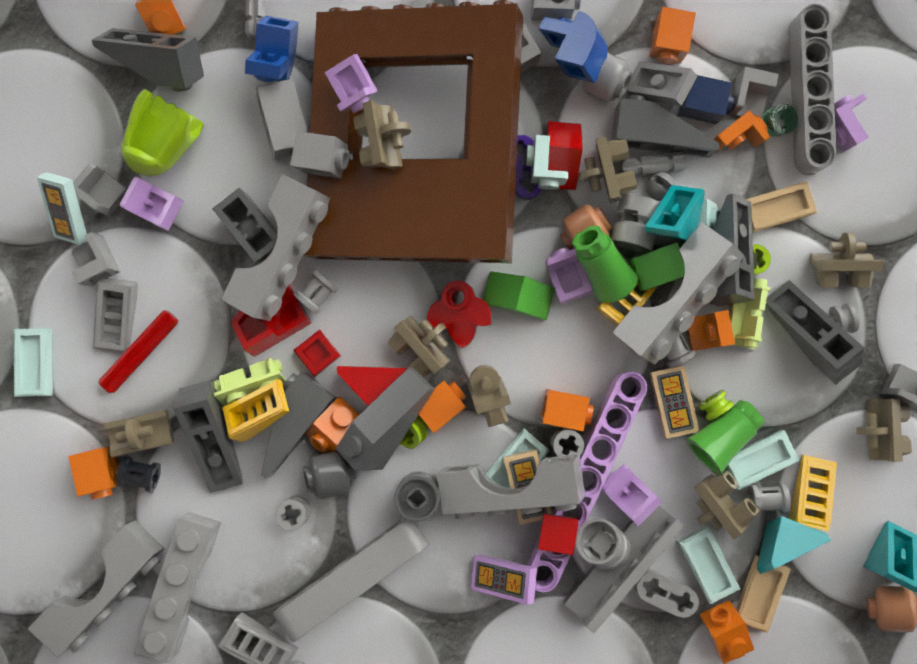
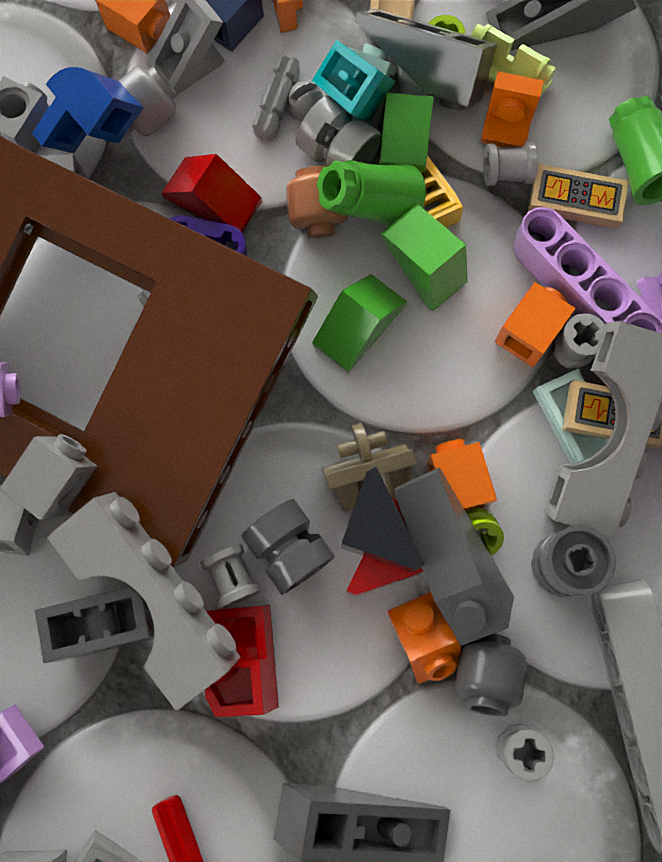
camera: 60 degrees left, 10 degrees down
yellowish green hinge [213,358,286,406] -> none
yellow slope [222,379,289,442] -> none
dark grey slope [261,372,337,479] -> none
red tile [293,329,341,377] -> none
dark tan hips [353,100,411,170] -> none
red plate [427,281,492,348] -> none
dark tan hips [468,365,511,427] -> none
light aqua bracket [526,135,568,190] -> none
lavender bracket [545,248,593,305] -> none
dark tan hips [578,136,637,203] -> none
dark grey slope [612,95,719,158] -> none
light grey arch [613,222,745,365] -> none
lime bush [698,390,734,421] -> none
none -> dark grey wheel [241,499,335,595]
none -> black slope [341,467,425,573]
none -> bright green slope [379,205,468,311]

